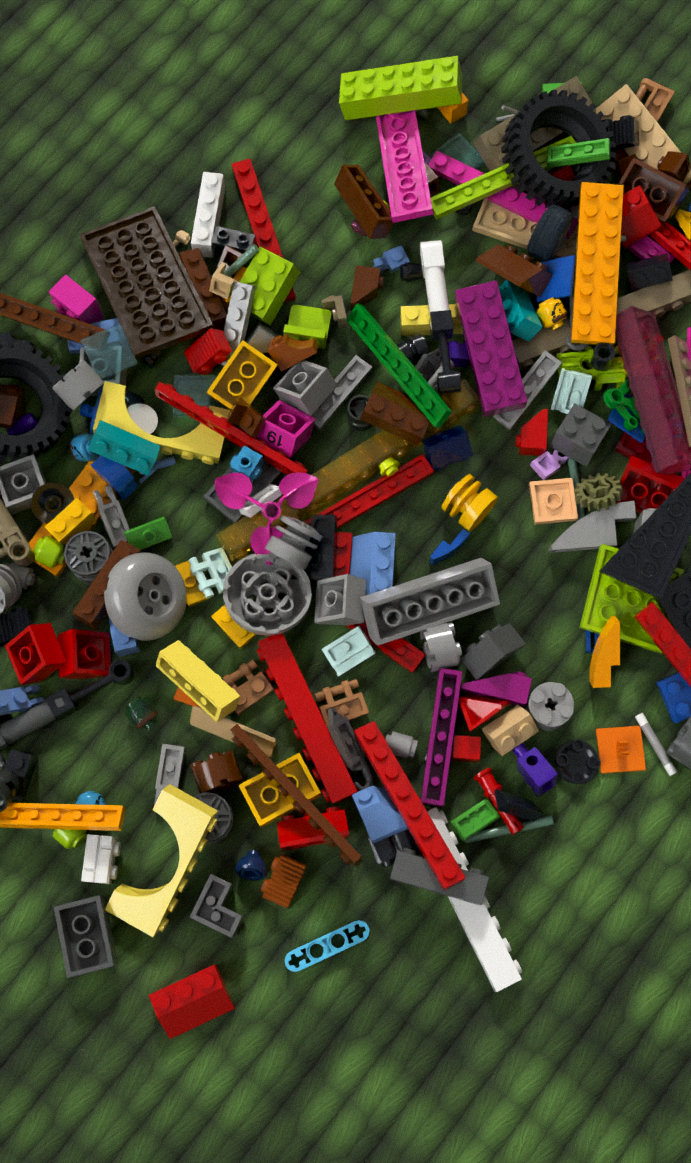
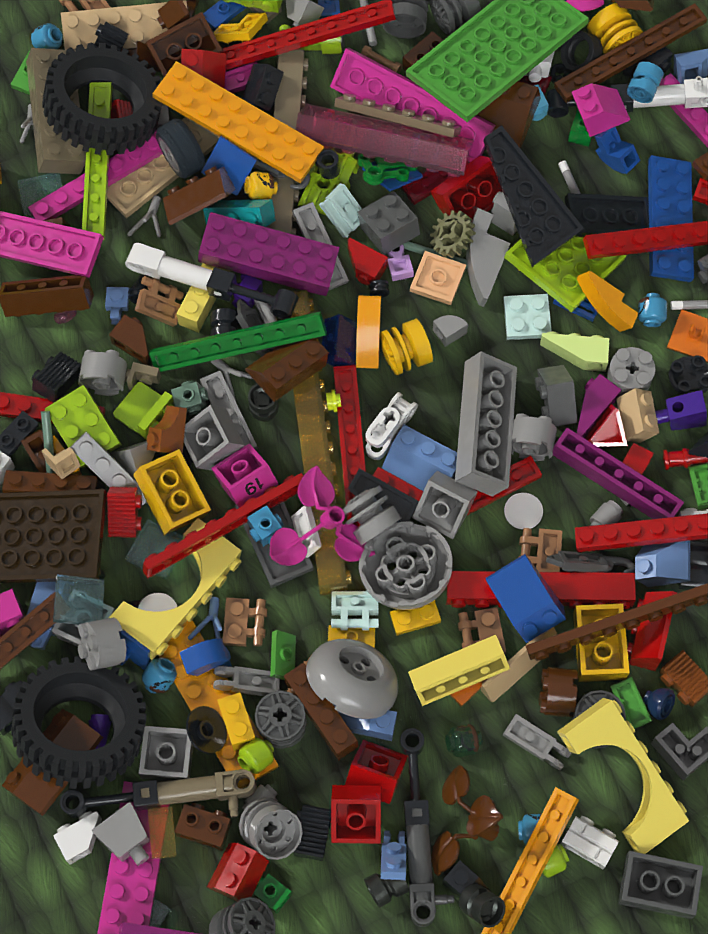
camera: 65 degrees left, 5 degrees down
teal brick [88,420,160,476] -> none
reddish brown slope [226,397,267,438] -> none
light aqua plate [322,626,376,676] -> none
blue slope [429,529,470,565] -> none
bright green tile [547,138,610,168] -> none
none -> dark azure head [31,23,63,49]
none -> black brick [31,351,81,403]
none -> light grey brick [78,350,127,396]
none -> light grey plant [127,196,161,237]
none -> medium nougat plate [135,276,184,327]
none -> sand green brick [171,381,209,415]
none -> light grey plant [211,359,253,402]
none -> medium nougat plate [223,598,267,647]
none -> light orange slope [356,295,381,369]
none -> white piece [366,392,418,460]
none -> black bush [369,280,390,298]
none -> reddish brown plant [431,765,503,876]
none -> light grey brick [433,315,468,347]
none -> blue slope [486,554,566,643]
none -> light aqua plate [503,294,551,340]
none -> white sticker [504,493,543,529]
none -> yellowish green slope [540,331,609,372]
none -> bright green plate [610,677,652,729]
none -> dark azure head [638,293,667,327]

